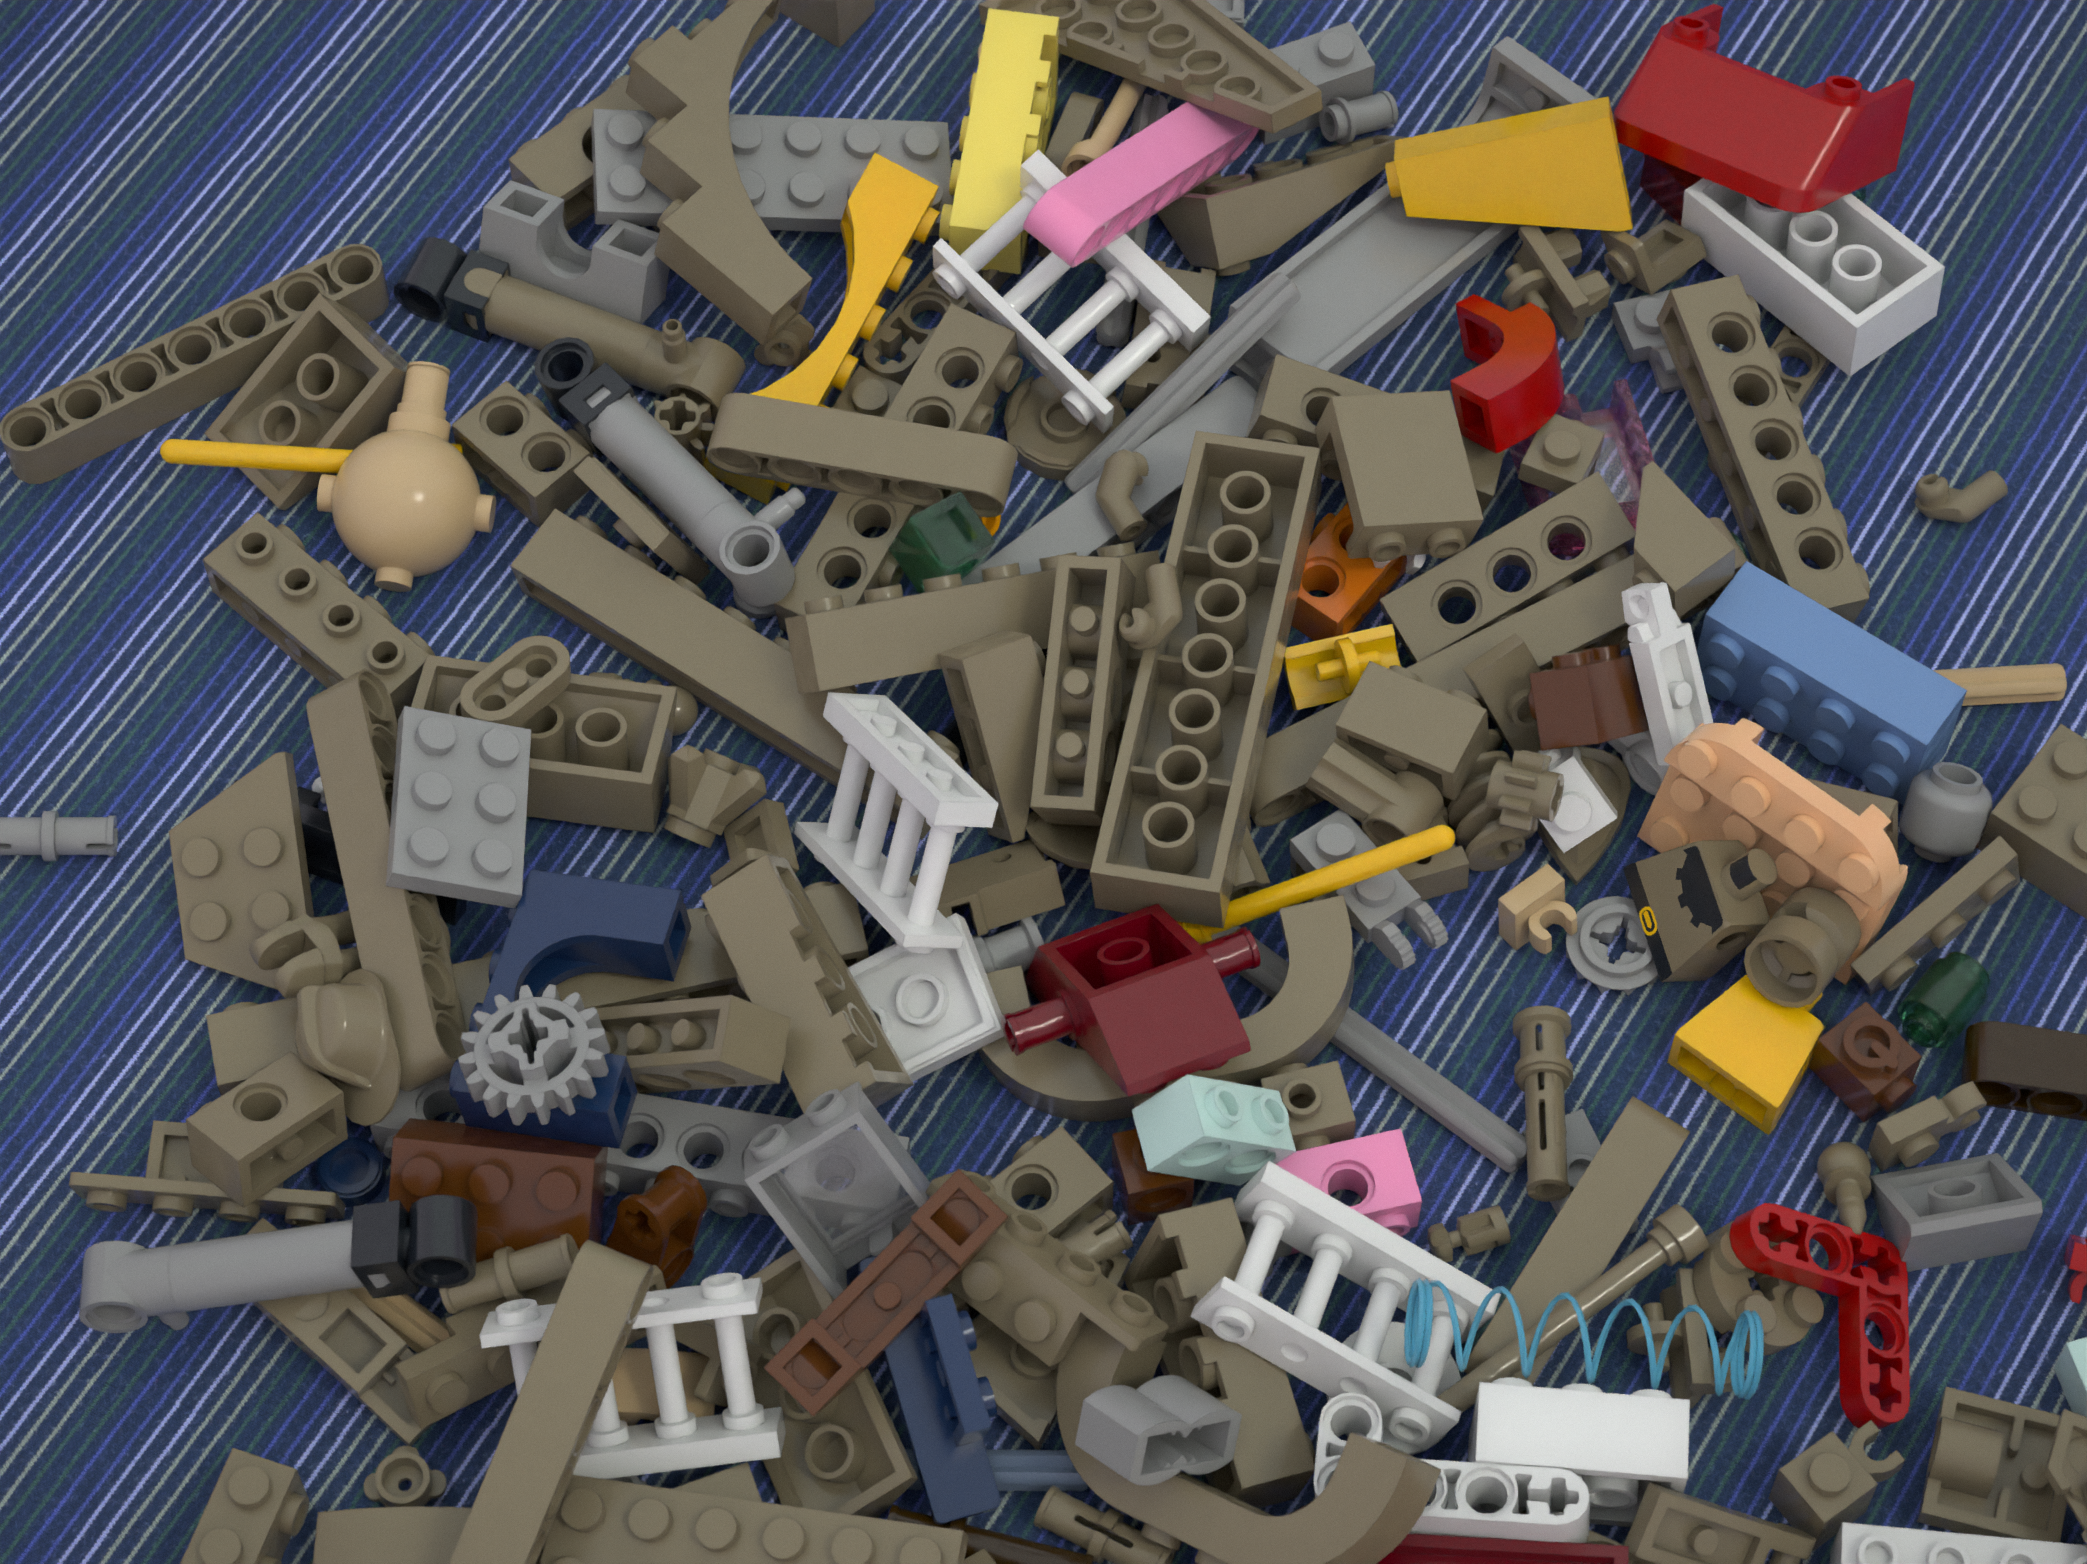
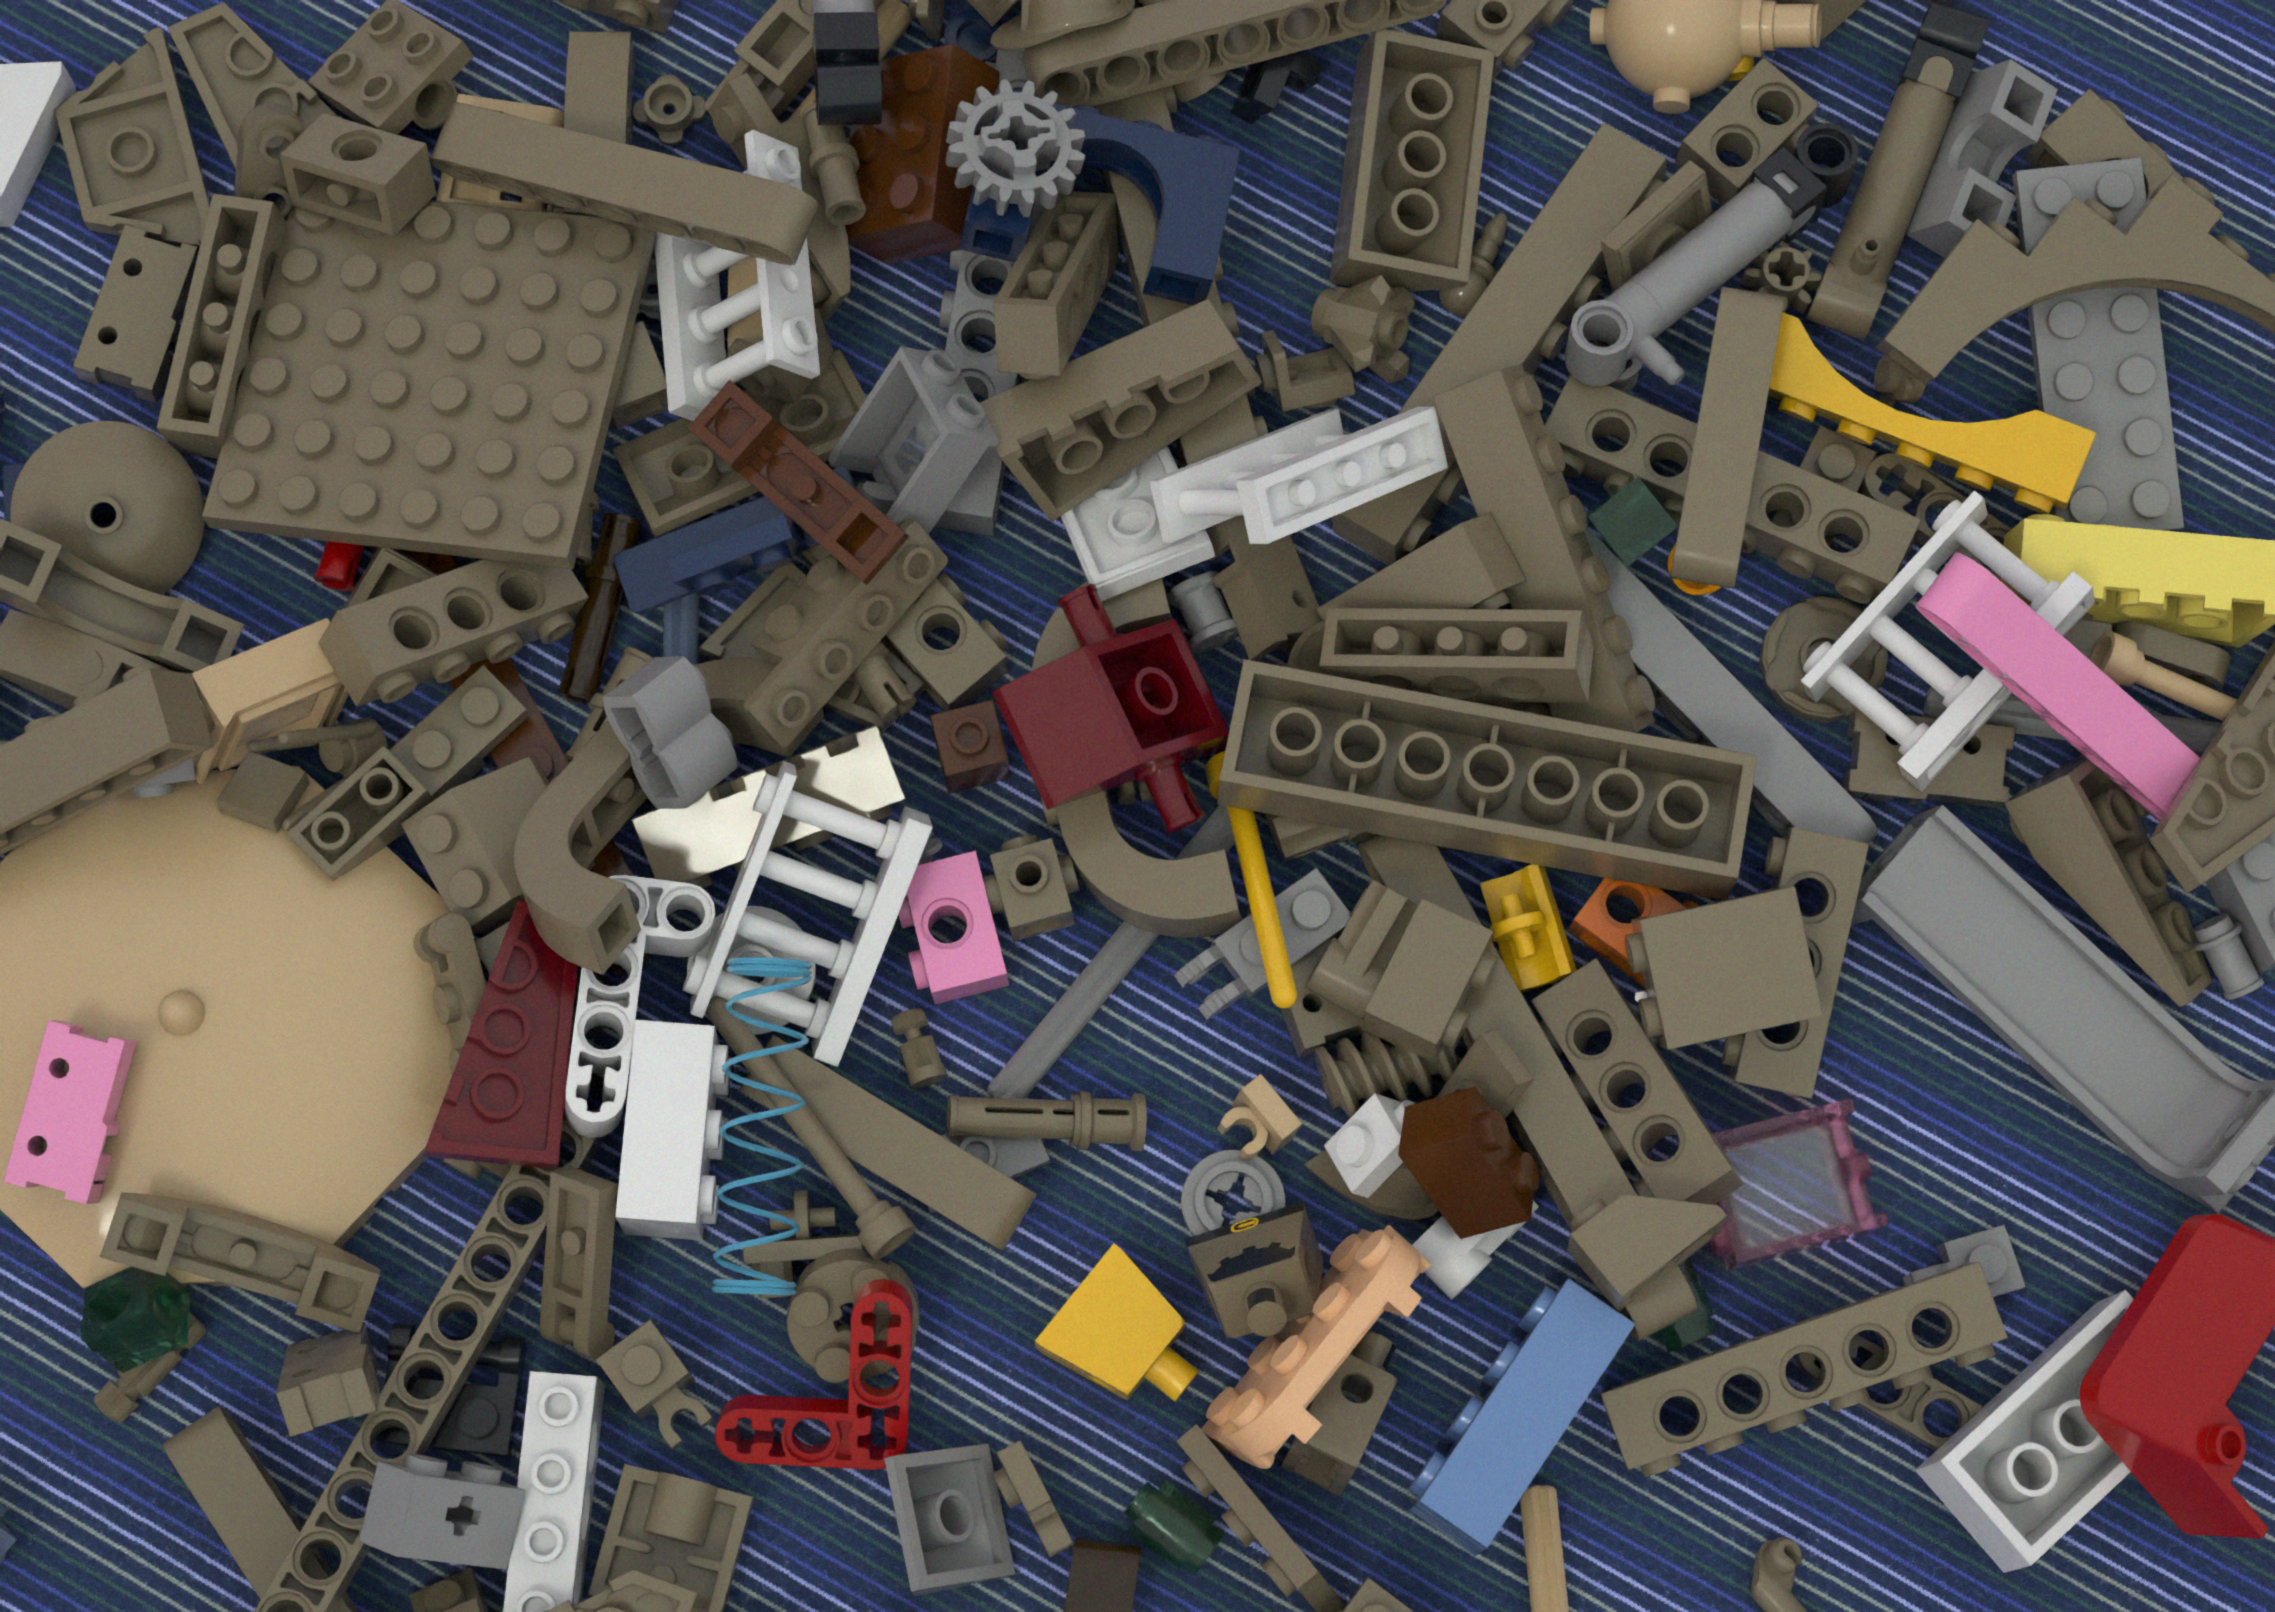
camera: 85 degrees right, 15 degrees up
light grey plate [386,706,531,908] -> none
dark tan plate [460,636,571,727] -> none
reddish brown piece [605,1165,707,1289] -> none
light grey axle [1064,272,1301,495] -> none
dark tan arm [1095,449,1149,541] -> none
dark tan arm [1118,563,1183,650] -> none
light aqua brick [1132,1074,1296,1186] -> none
yellow slope [1385,96,1633,232] -> none
red arch [1450,294,1565,454] -> none
dark tan gear [1486,750,1564,832] -> none
dark tan hips [1501,225,1611,342] -> none
dark tan bracket [1518,414,1605,494] -> none
dark tan bracket [1600,219,1707,295] -> none
white hinge [1621,582,1713,766] -> none
dark tan wheel [1744,887,1861,1008] -> none
reddish brown brick [1809,1002,1922,1123] -> none
dark tan bar [1817,1142,1871,1235] -> none
light grey head [1900,762,1992,863] -> none

